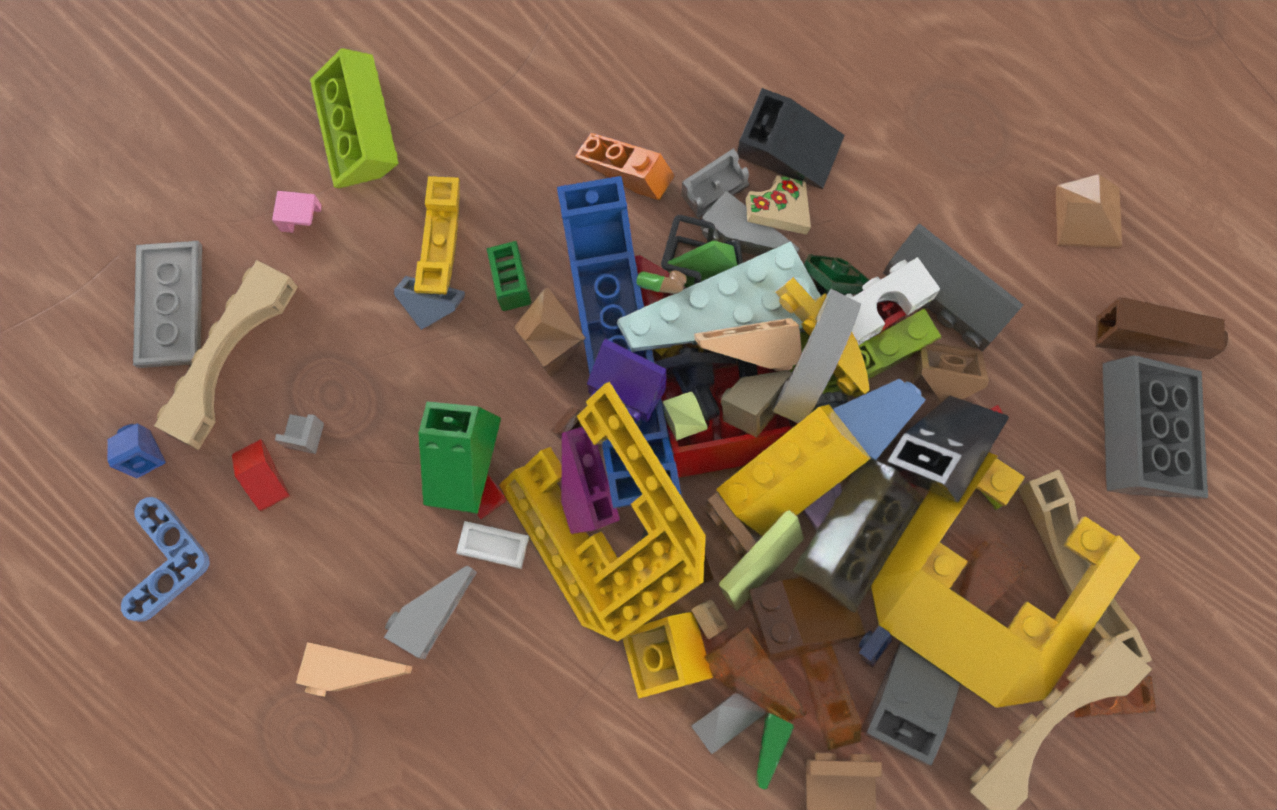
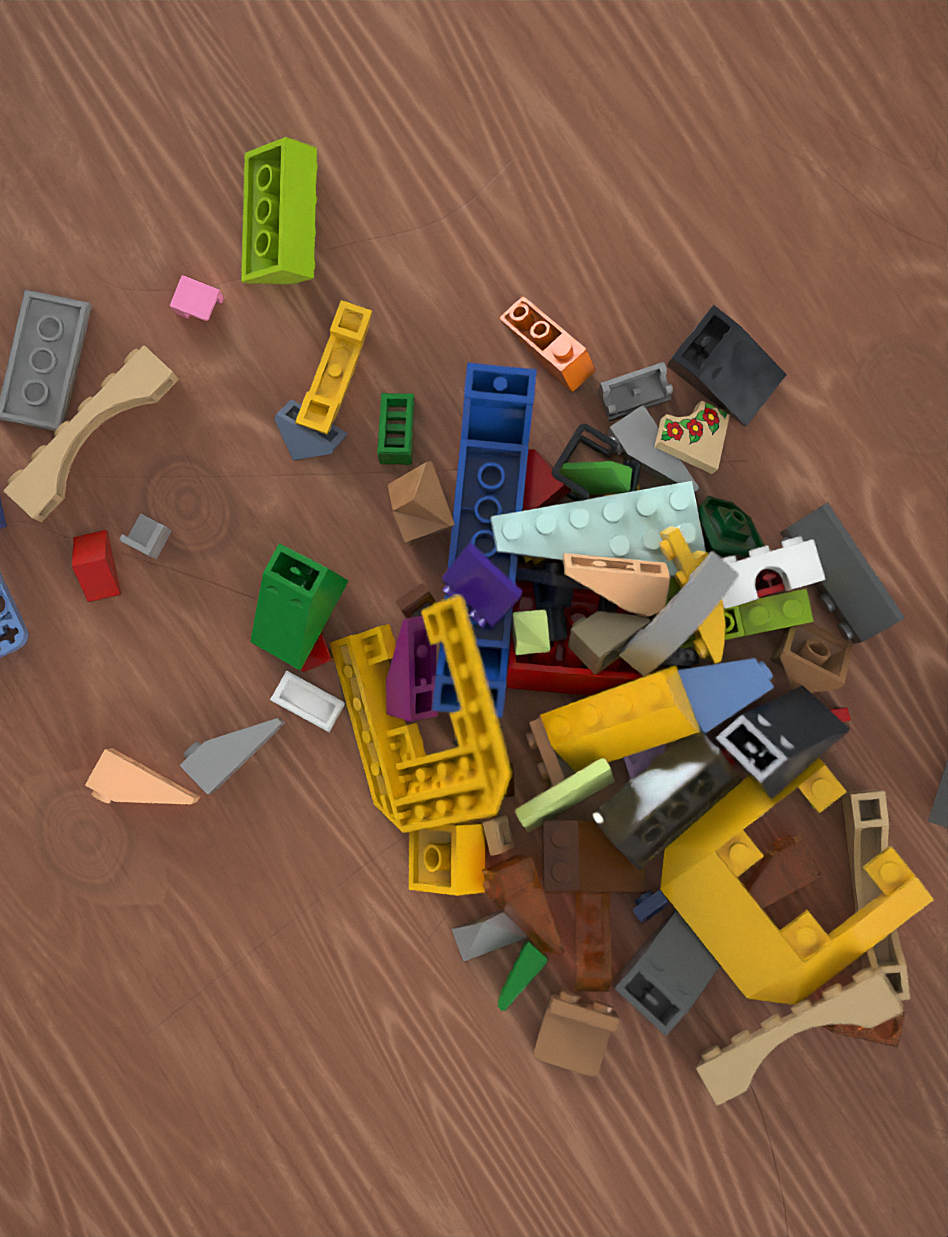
camera: 15 degrees right, 10 degrees up
arm [636,270,687,294] -> none

